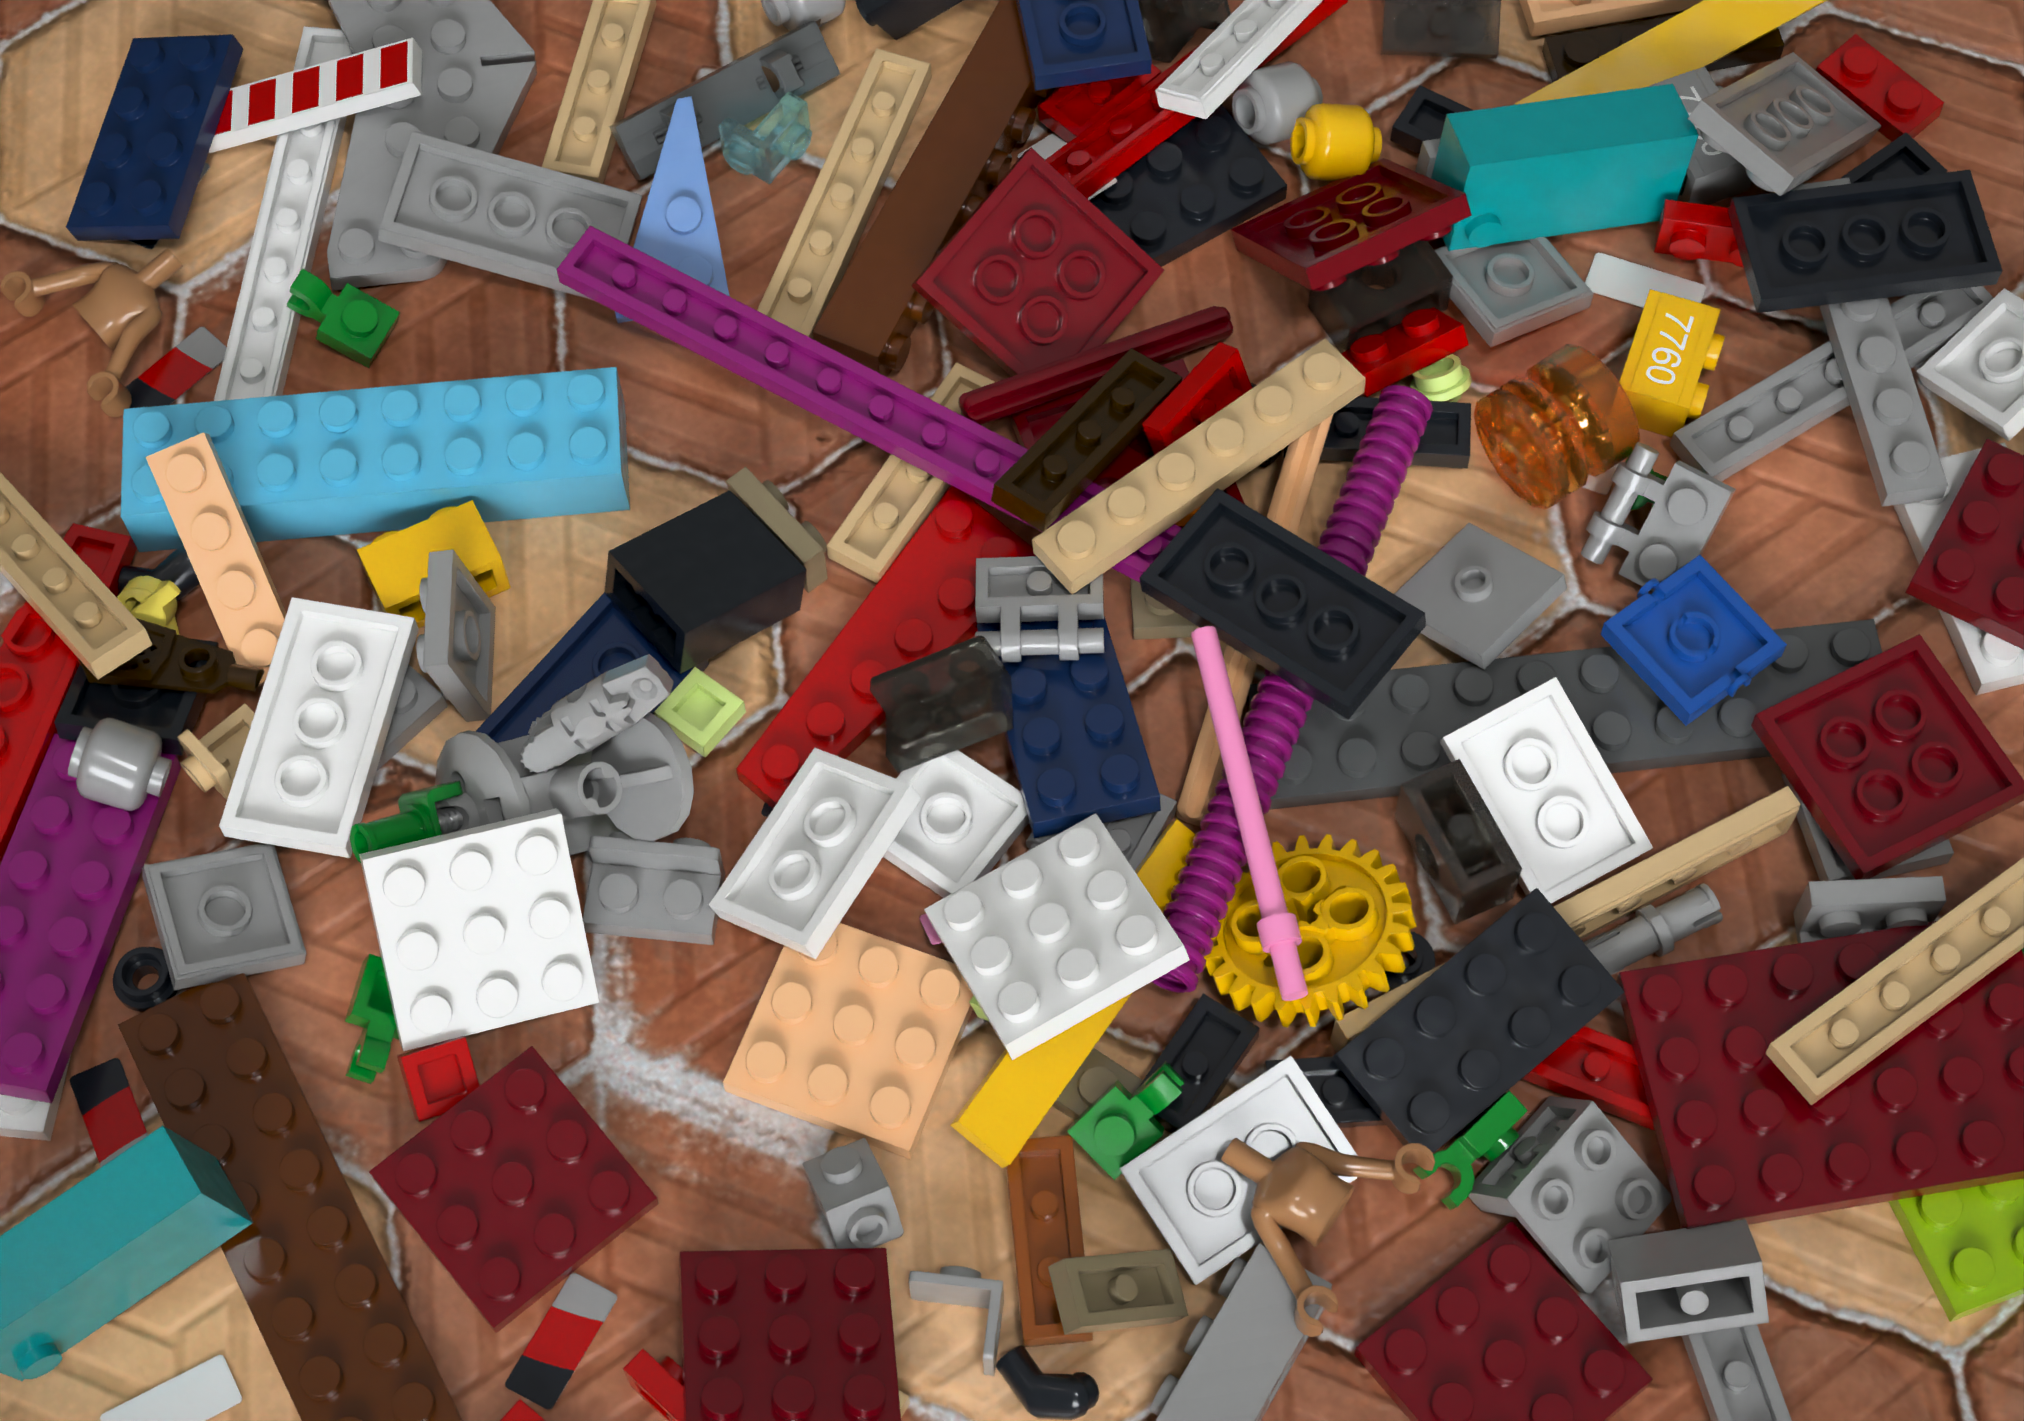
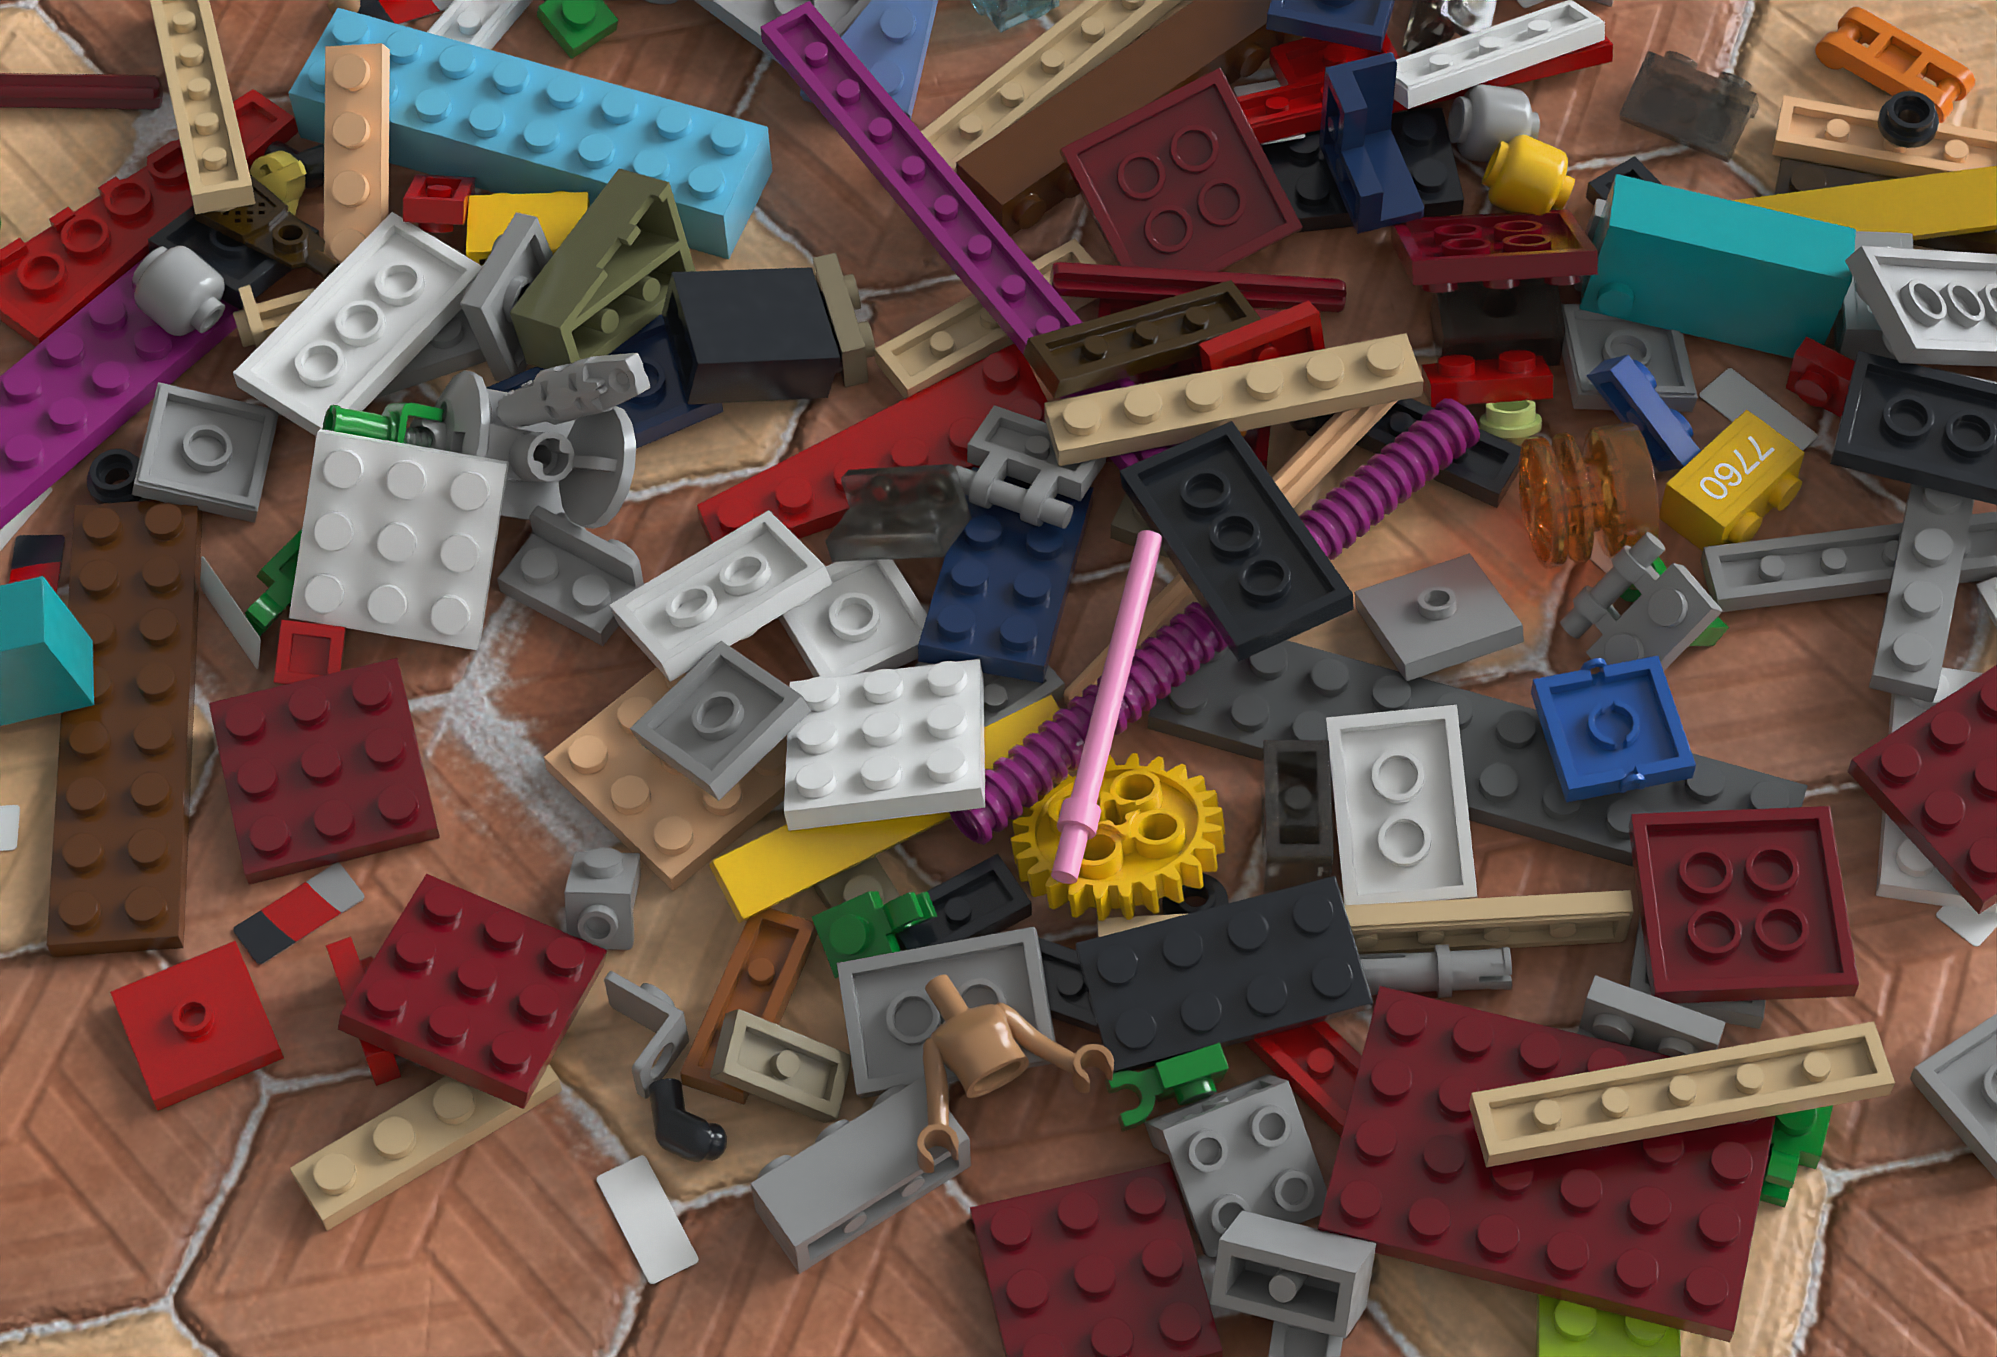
camera: 25 degrees right, 5 degrees down
yellowish green plate [654,667,746,758] -> none
none -> white sticker [200,556,261,669]
none -> red plate [403,174,475,233]
none -> olive wedge [510,169,695,369]
none -> light grey plate [630,641,811,800]
none -> dark blue panel [1319,52,1424,234]
none -> blue plate [1586,355,1701,472]

